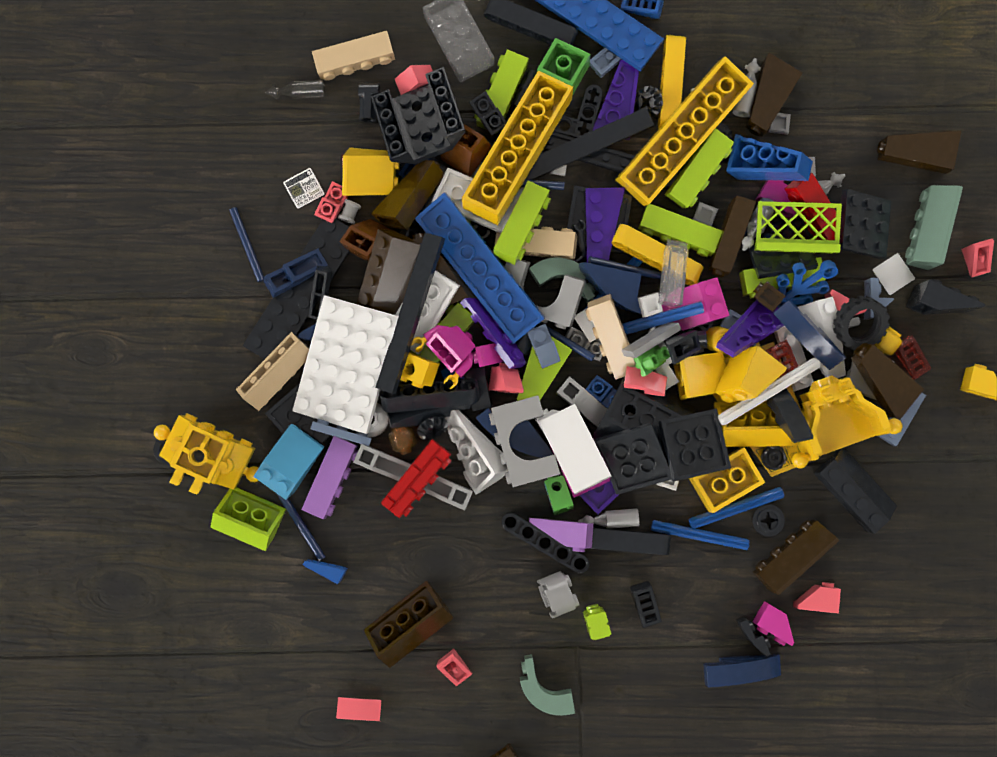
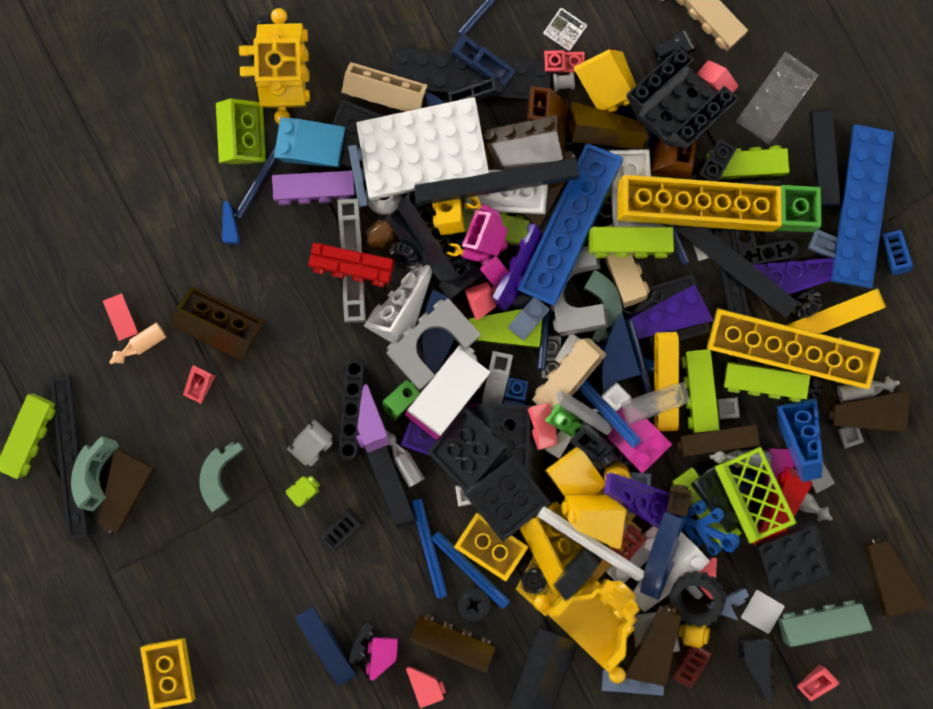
camera: 60 degrees right, 0 degrees up
none -> light nougat wheel [109,322,167,364]

